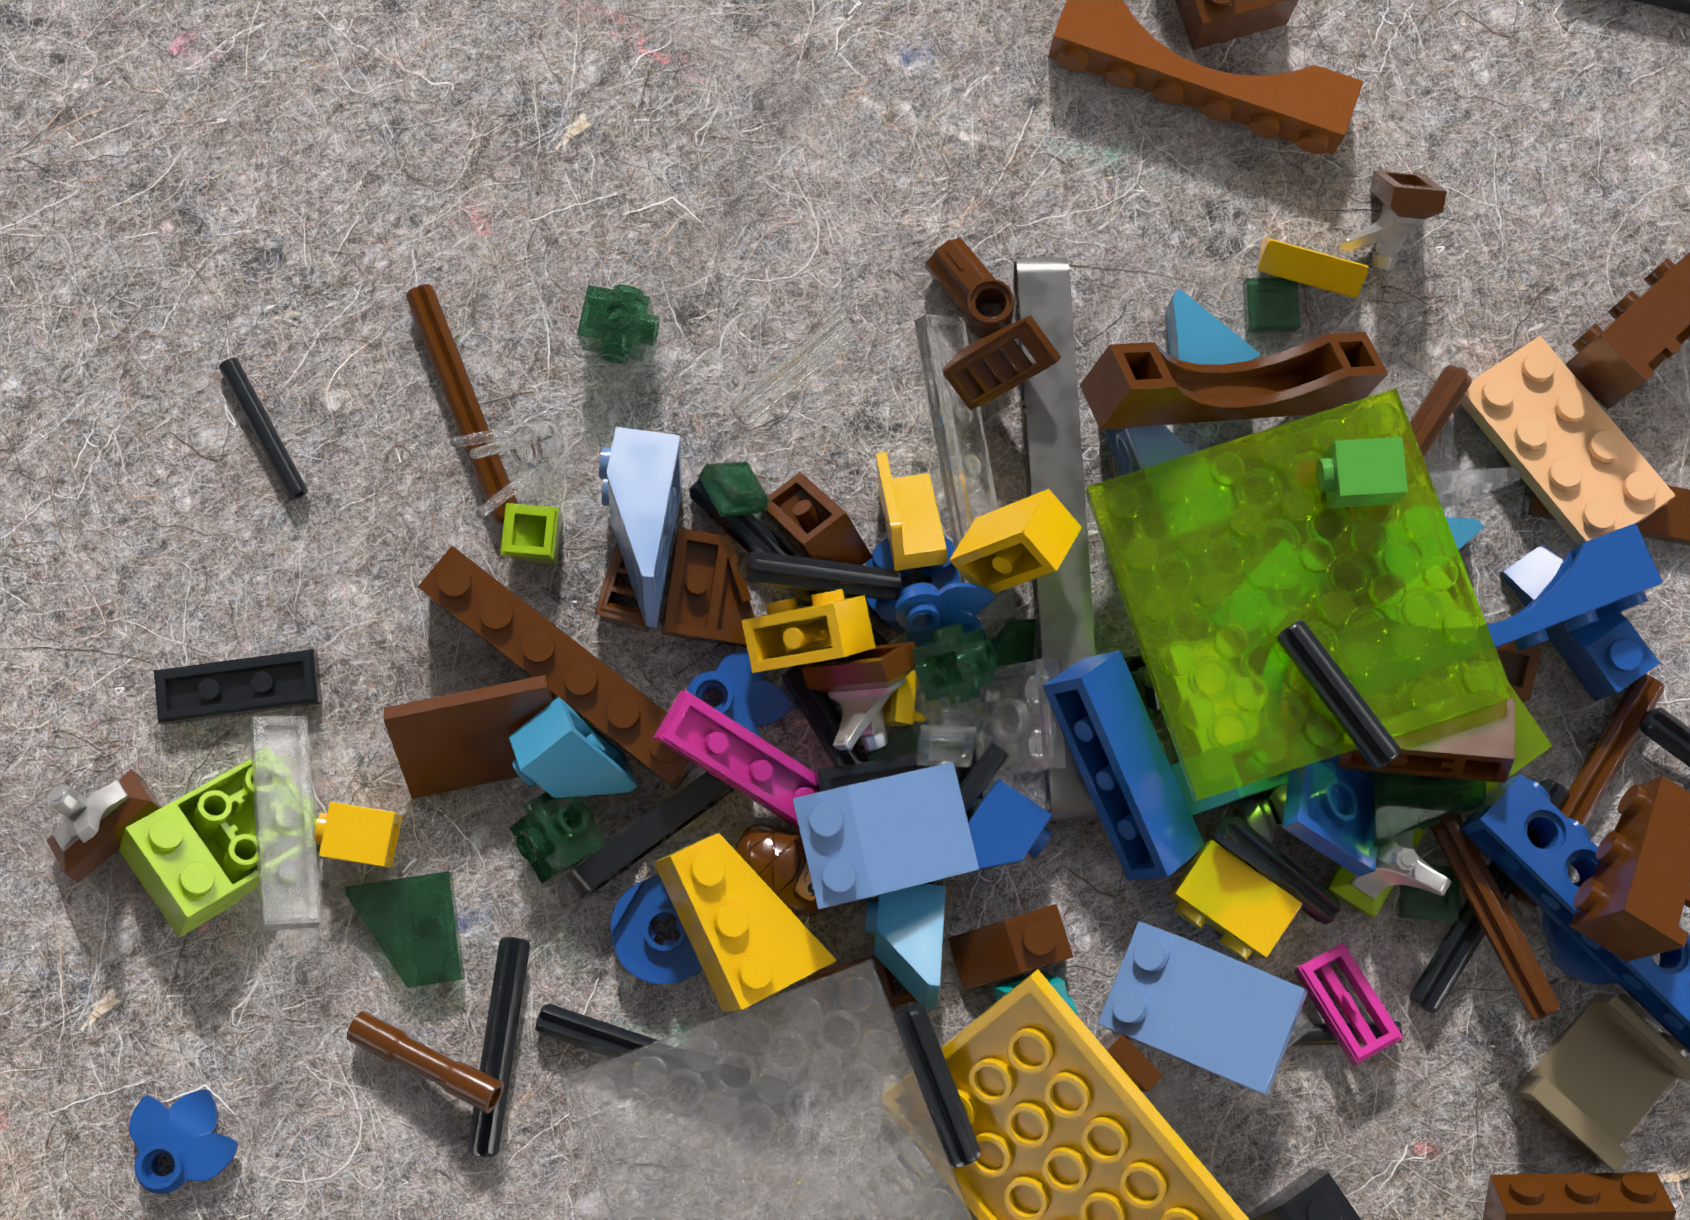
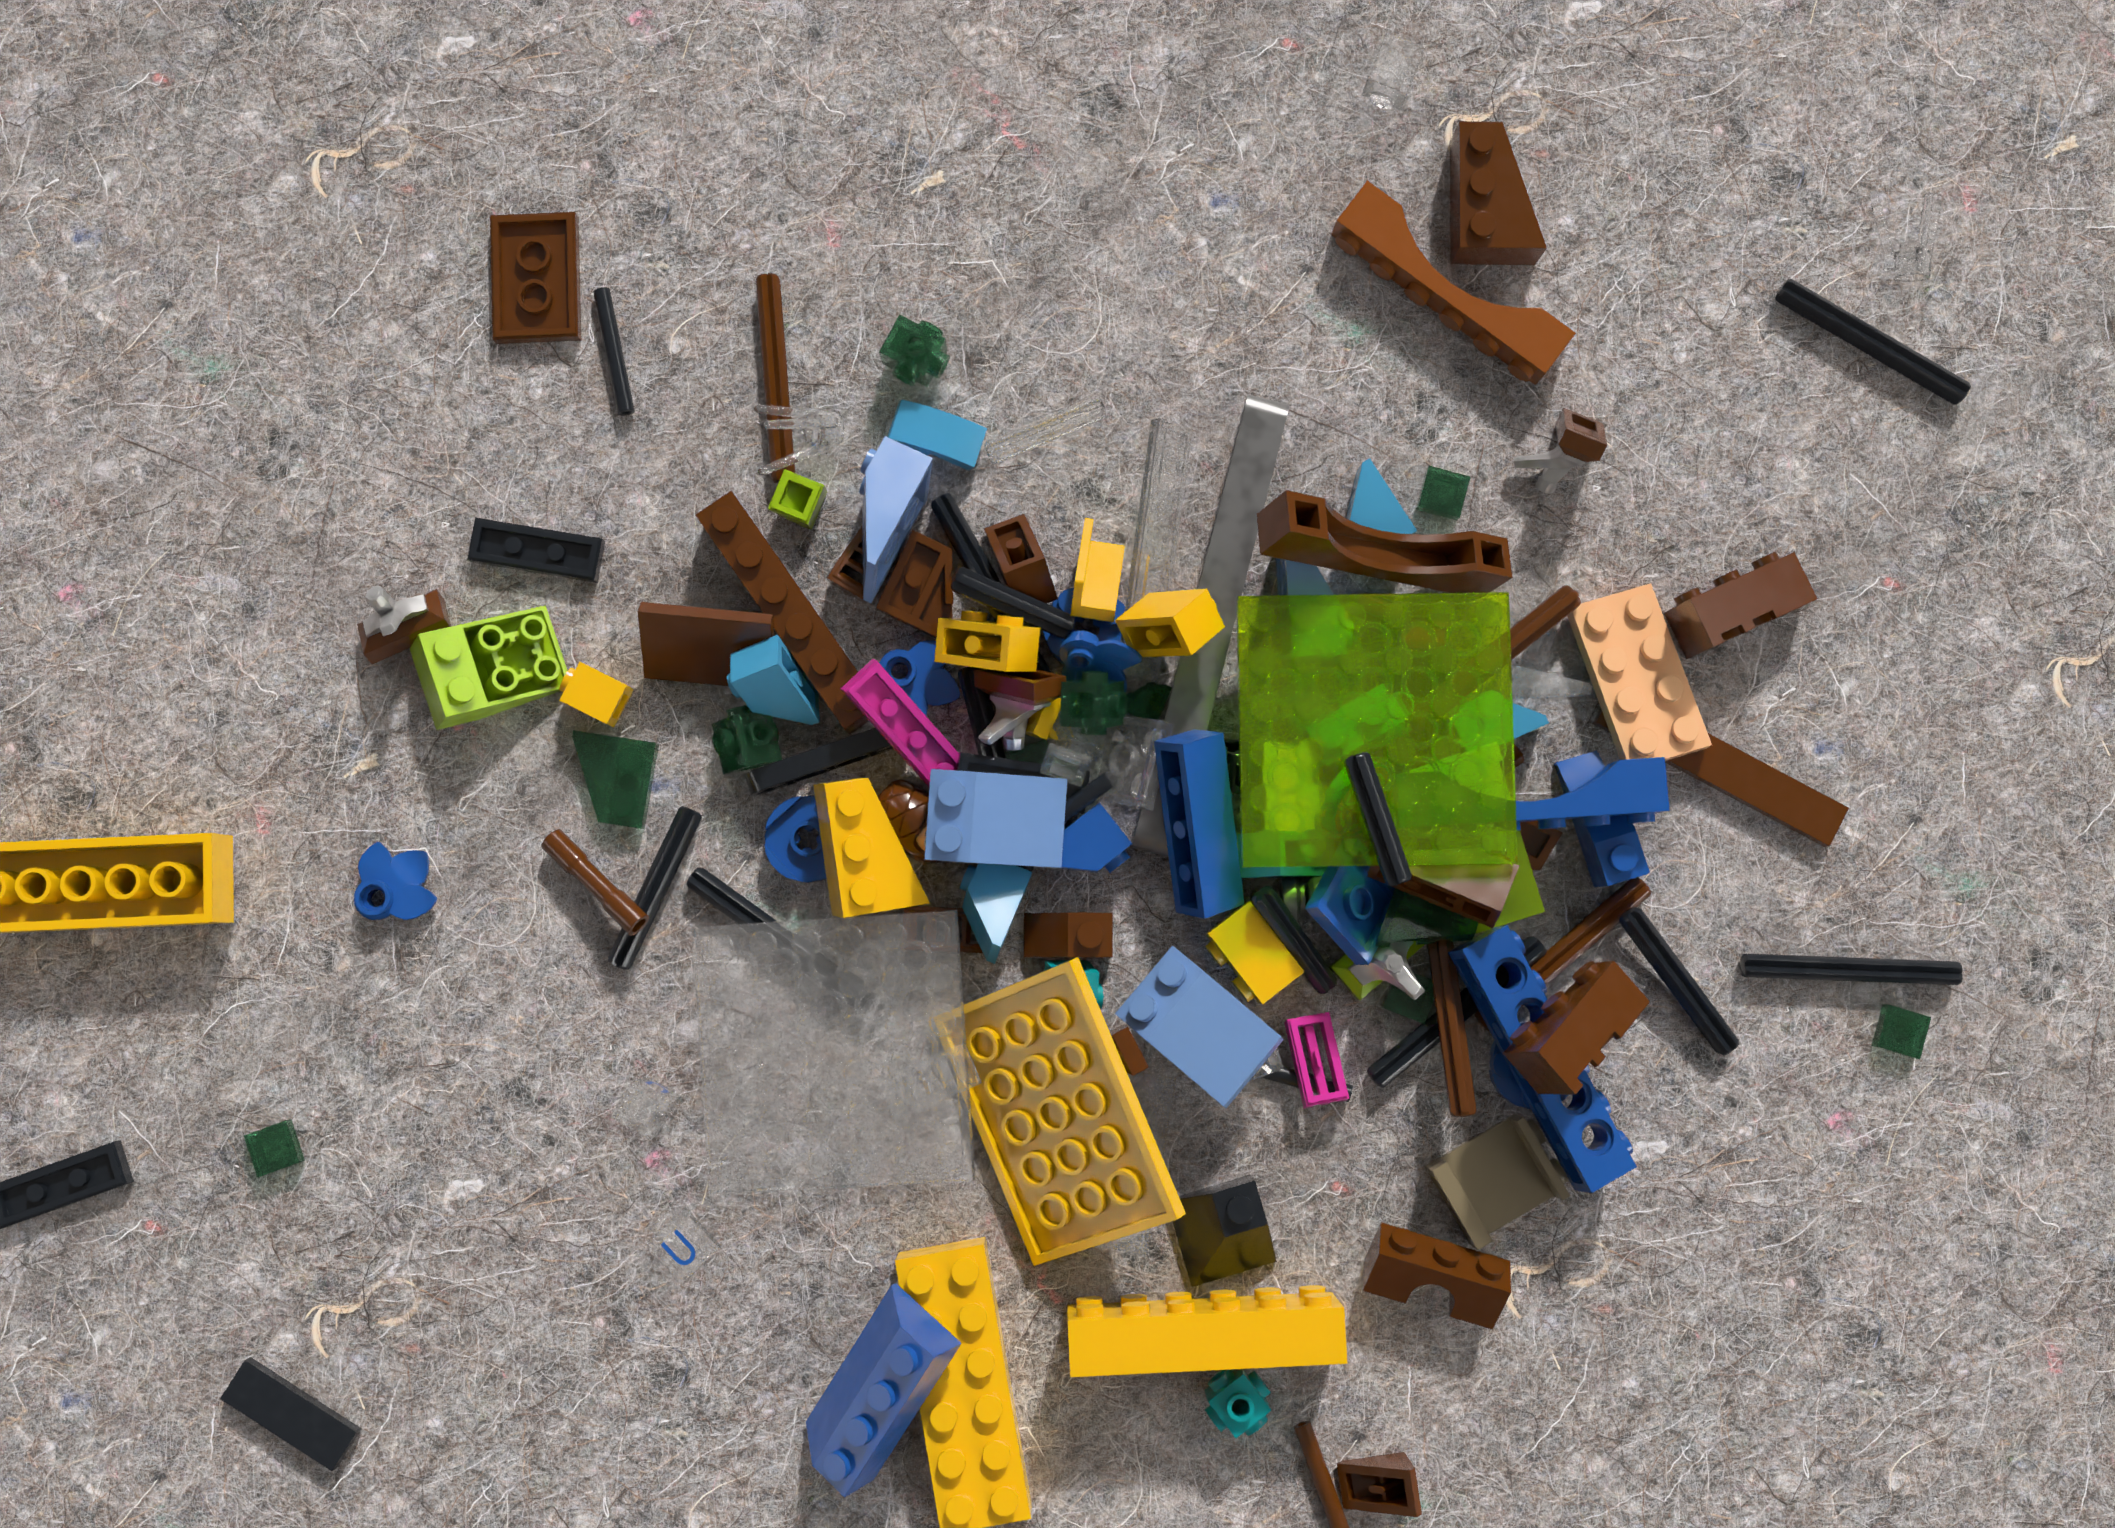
camera: 20 degrees right, 5 degrees up
clear tile [250,716,321,931] -> none
clear green tile [698,461,770,517] -> none
black axle [894,1004,981,1168] -> none
reddish brown piece [925,237,1014,339] -> none
reddish brown slope [943,315,1061,410] -> none
yellow slope [1257,236,1369,298] -> none
bright green brick [1316,437,1408,508] -> none
none -> reddish brown tile [490,212,582,344]
none -> dark azure slope [887,399,987,471]

